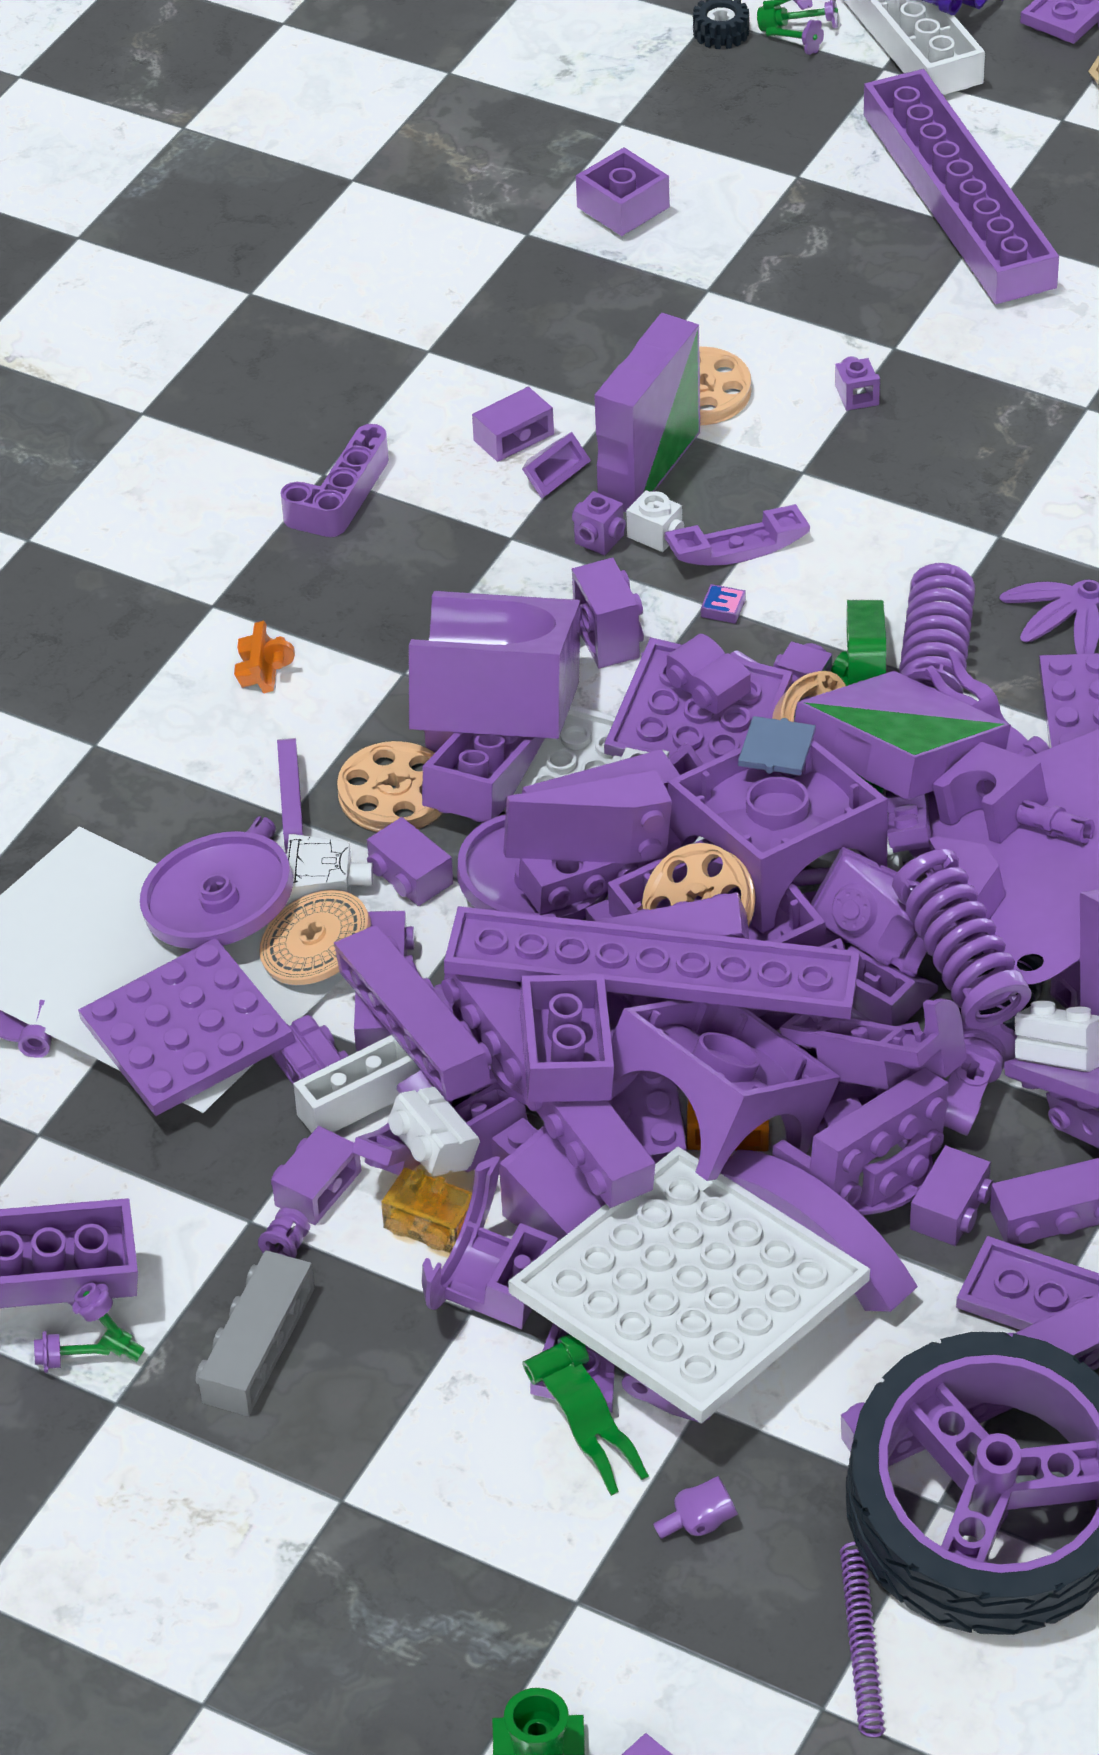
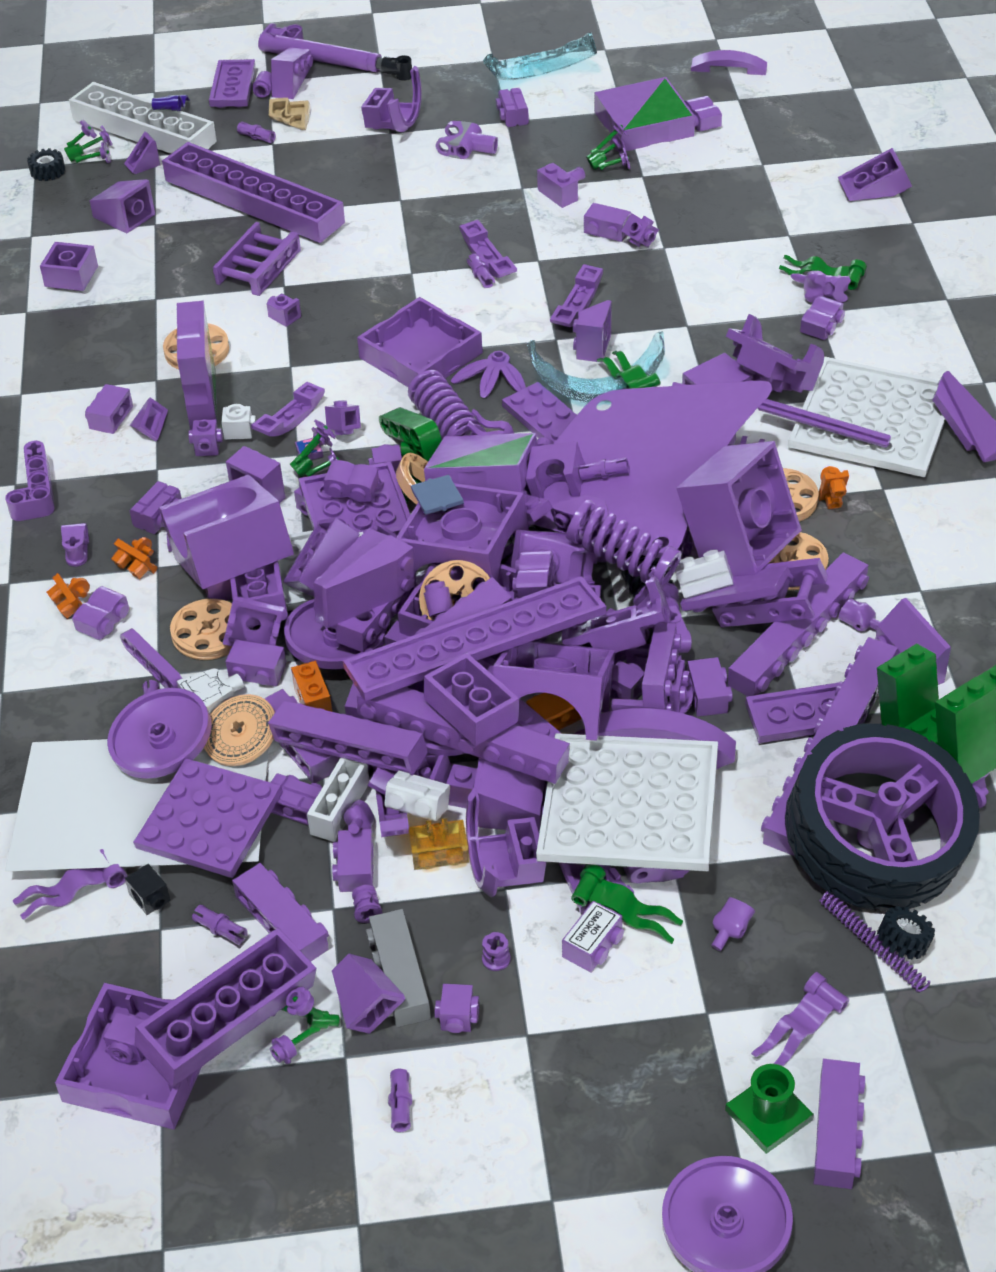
camera: 35 degrees left, 0 degrees up
none -> medium lavender piece [61,523,89,567]
none -> medium lavender brick [72,586,129,640]
none -> medium lavender slope [89,179,155,234]
none -> orange hips [111,537,158,579]
none -> medium lavender slope [124,132,160,174]
none -> black brick [125,863,171,915]
none -> medium lavender brick [130,481,182,534]
none -> medium lavender pin [192,905,248,945]
none -> medium lavender fence [213,222,301,296]
none -> medium lavender piece [223,596,284,646]
none -> medium lavender brick [232,863,329,961]
none -> medium lavender pin [237,121,276,143]
none -> medium lavender slope [283,518,360,597]
none -> green plant [290,419,339,478]
none -> orange brick [291,661,332,712]
none -> medium lavender brick [325,400,361,435]
none -> medium lavender slope [332,954,405,1034]
none -> medium lavender piece [343,800,374,834]
none -> medium lavender tile [357,297,483,393]
none -> medium lavender pin [388,1068,412,1132]
none -> medium lavender brick [424,581,453,618]
none -> medium lavender brick [435,984,479,1033]
none -> medium lavender bush [482,932,511,971]
none -> medium lavender brick [513,550,555,598]
none -> brick [562,901,624,973]
none -> medium lavender flag [751,972,850,1066]
none -> black bush [877,906,935,960]

